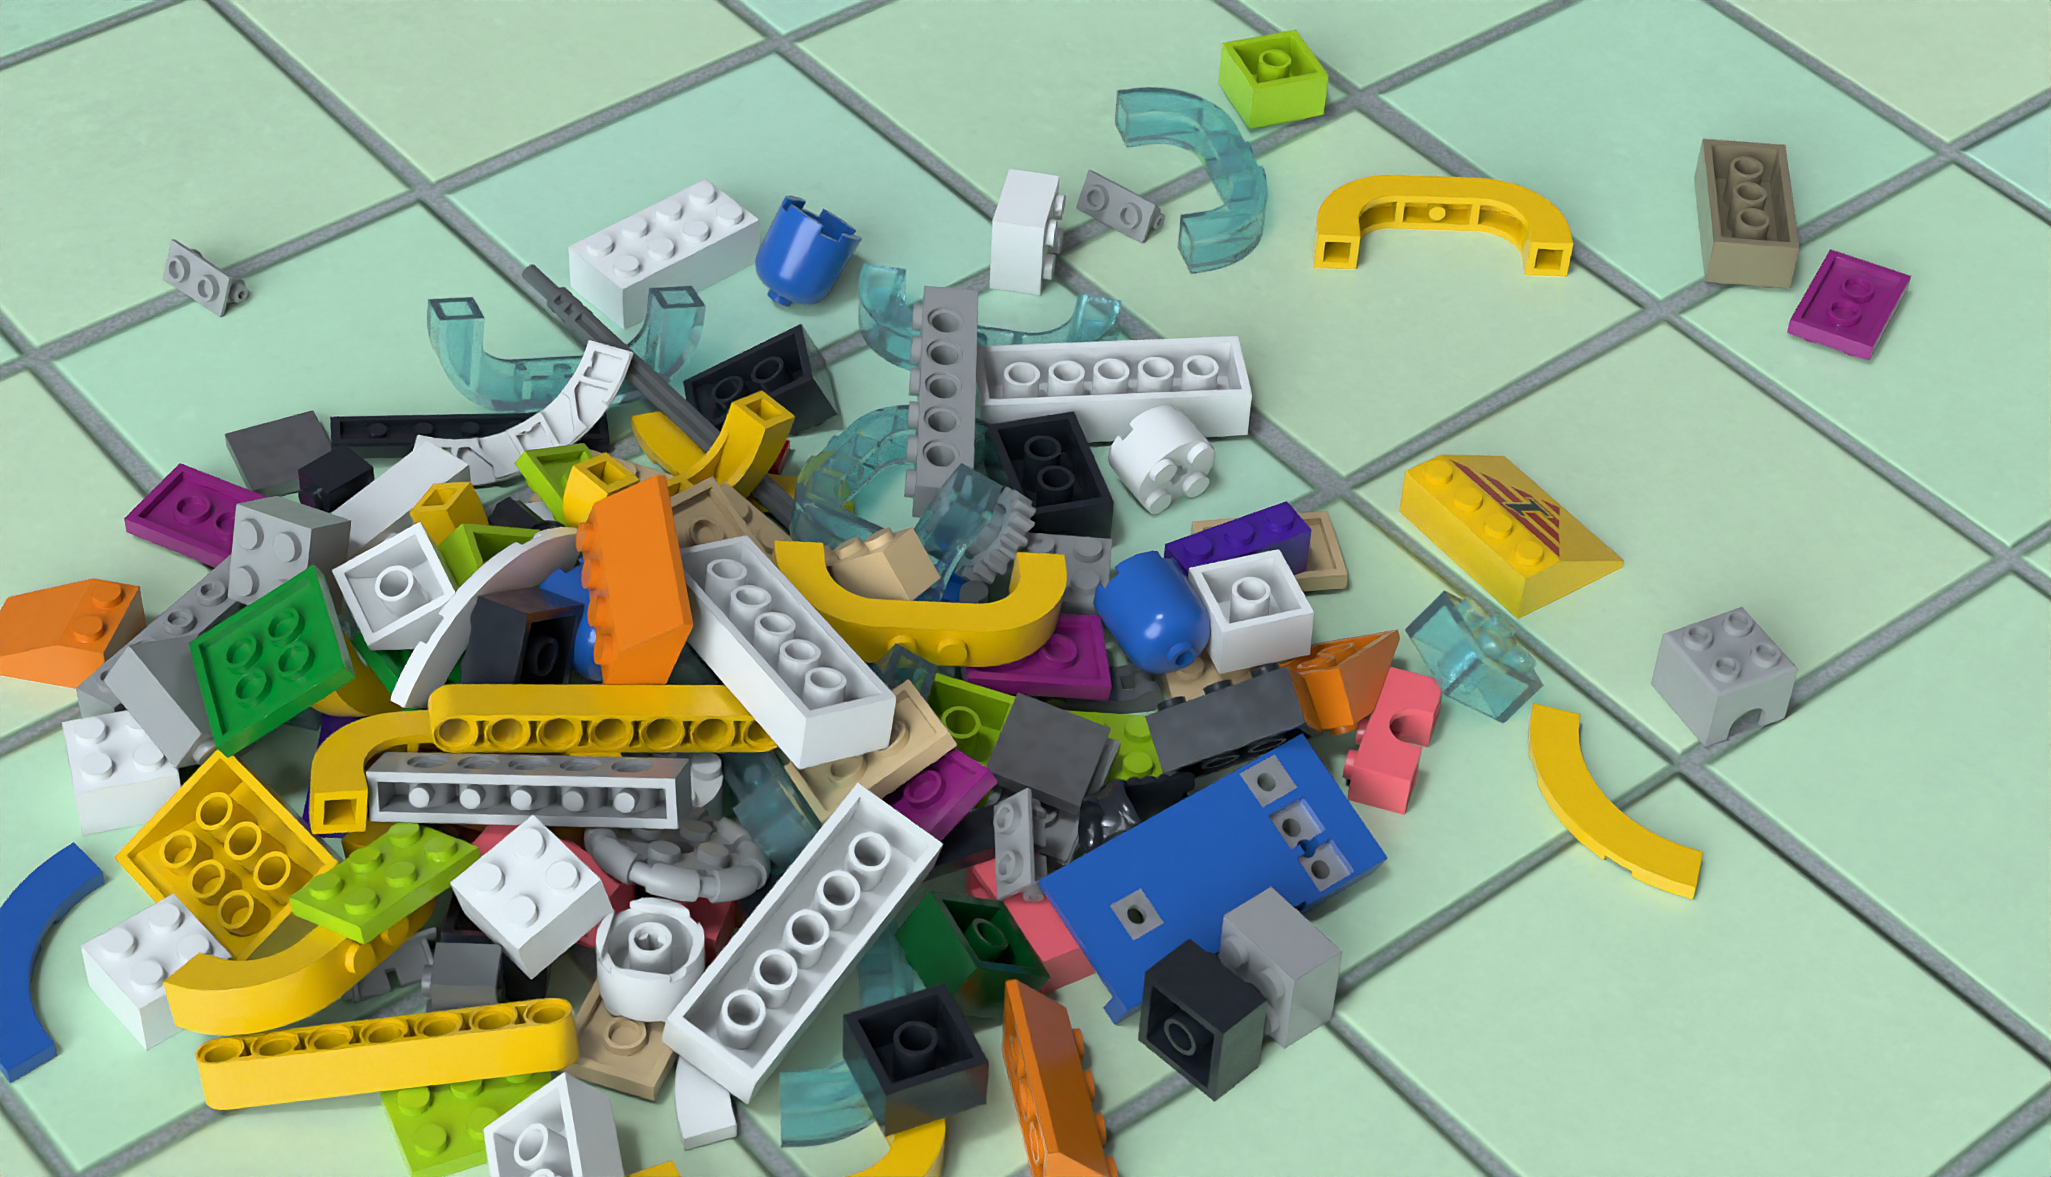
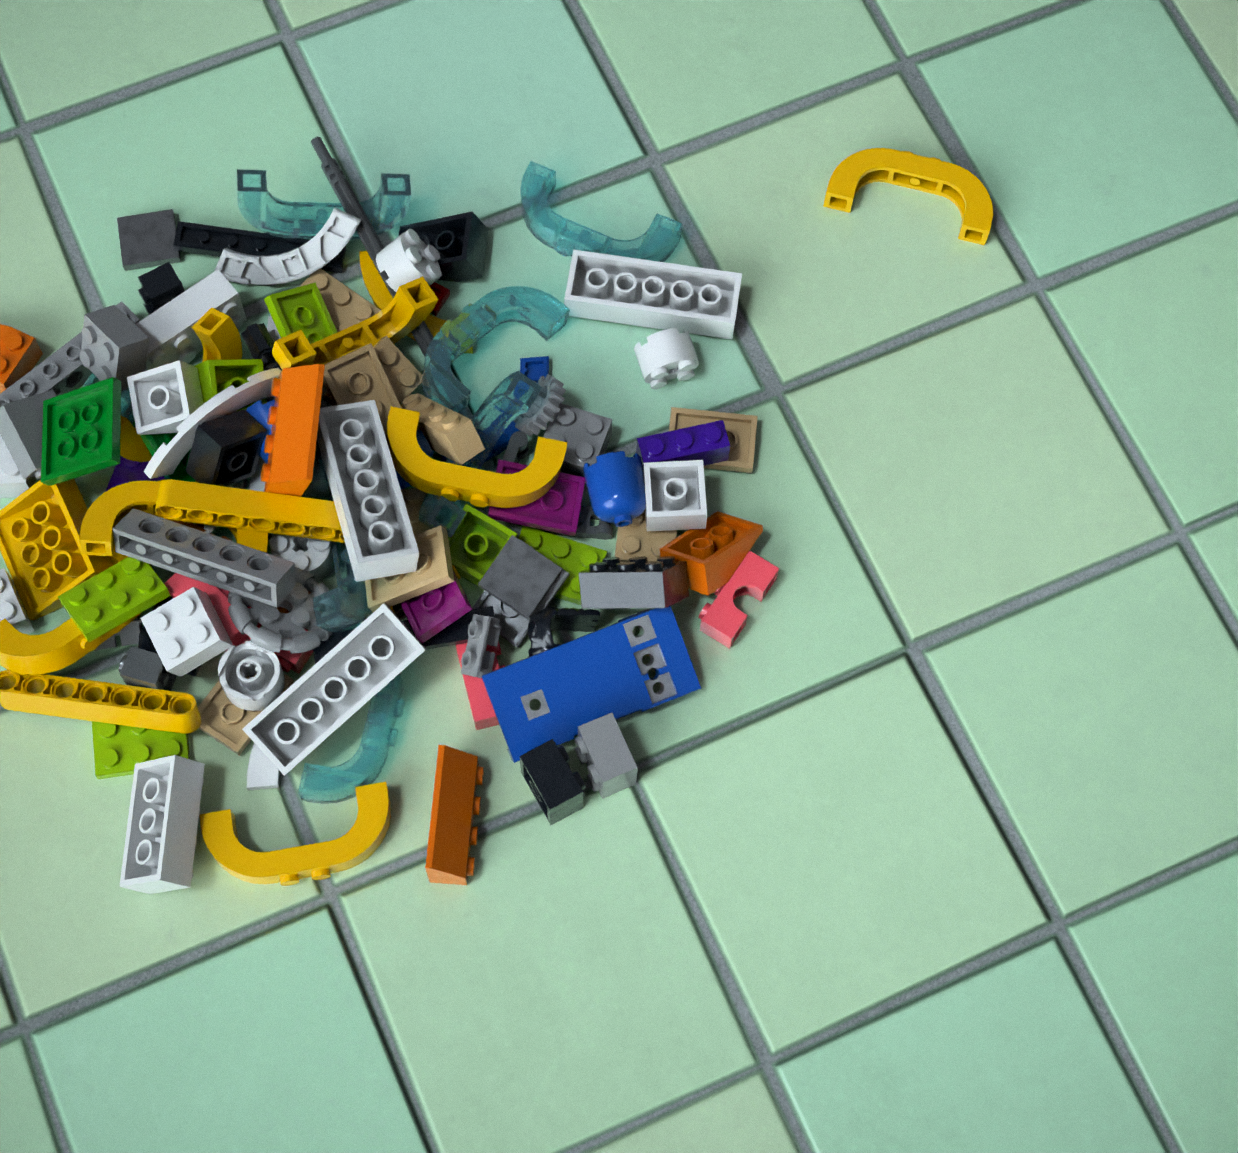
camera: 15 degrees right, 25 degrees up
magenta plate [124,463,268,568] -> none
light grey hinge [163,239,248,317] -> none
white brick [568,179,760,330] -> none
blue cylinder [755,195,862,307] -> none
black brick [843,983,989,1137] -> none
dark green brick [894,890,1051,1019] -> none
light grey brick [904,286,978,522] -> none
black brick [984,411,1114,539] -> none
white brick [989,169,1066,296] -> none
light grey hinge [1076,170,1165,243] -> none
clear light blue arch [1115,87,1268,274] -> none
lime brick [1218,30,1329,129] -> none
yellow slope [1399,454,1624,619] -> none
clear light blue brick [1405,590,1544,724] -> none
yellow tile [1528,703,1703,899] -> none
light grey piece [1651,607,1798,747] -> none
dark tan brick [1694,138,1800,288] -> none
magenta plate [1787,249,1911,361] -> none
none -> white brick [376,229,442,292]

